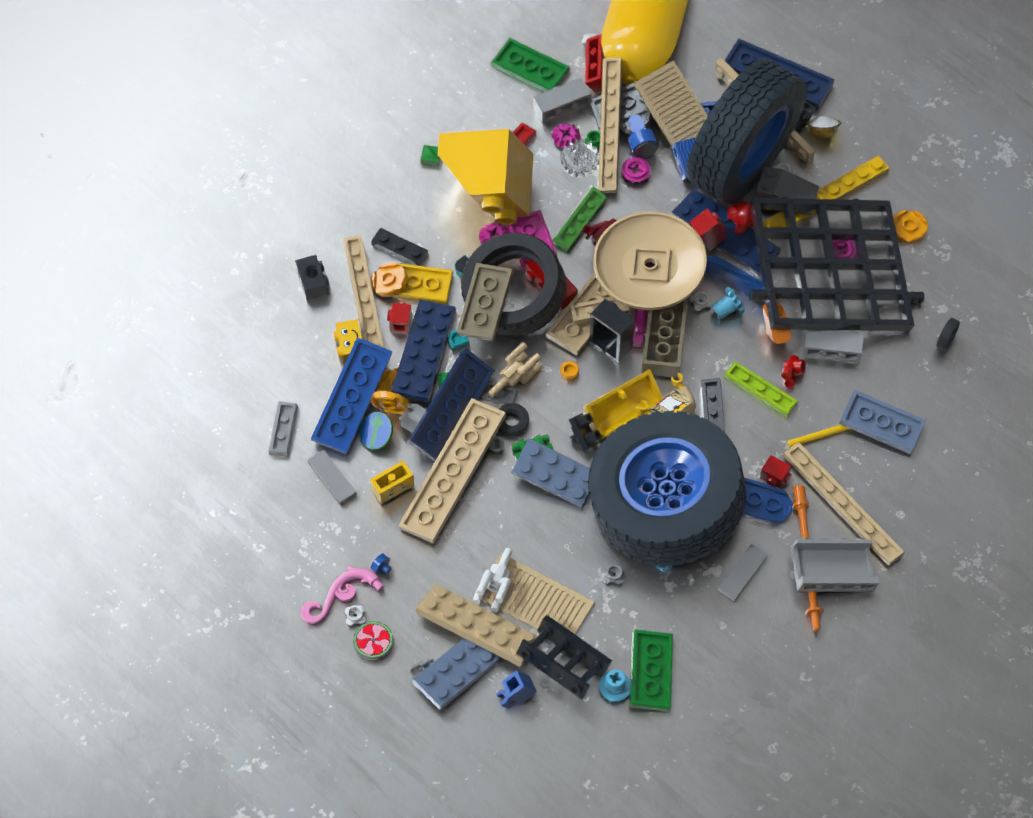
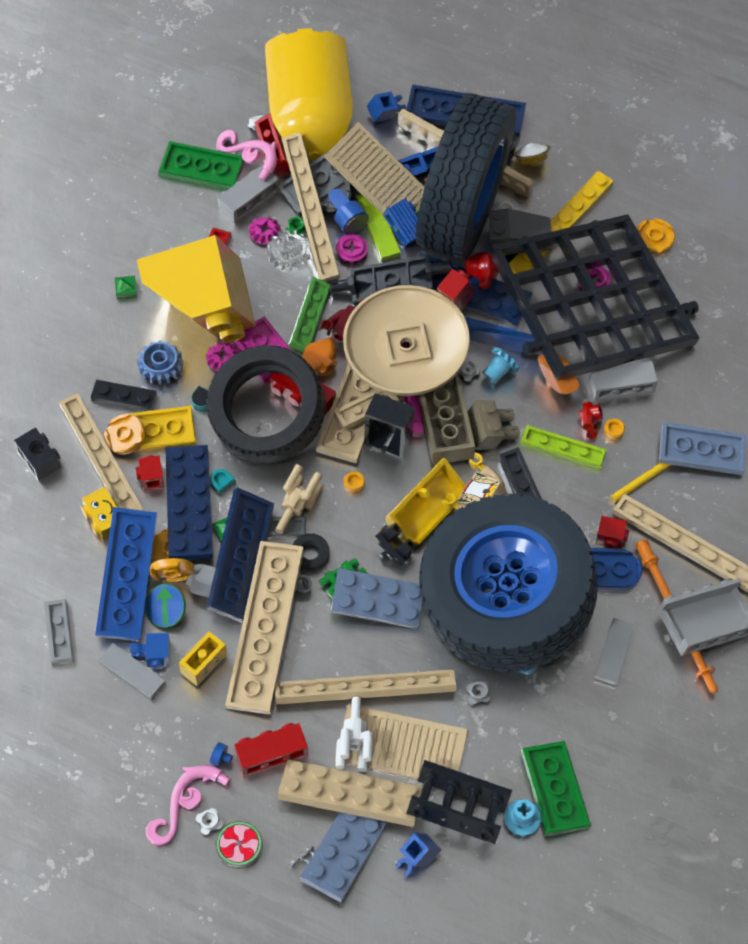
camera: 20 degrees left, 0 degrees up
dark tan plate [456,263,514,341] -> none
black tyre [936,318,960,351] -> none
none -> blue brick [130,633,170,669]
none -> medium blue gear [137,340,183,385]
none -> bright pink plant [217,130,277,181]
none -> red brick [234,723,309,777]
none -> tan plate [275,669,456,704]
none -> orange piece [302,337,337,378]
none -> black plate [330,255,452,307]
none -> lime tile [356,194,401,261]
none -> blue brick [367,91,407,123]
none -> dark tan brick [467,400,520,450]
none -> light orange tile [603,418,625,440]

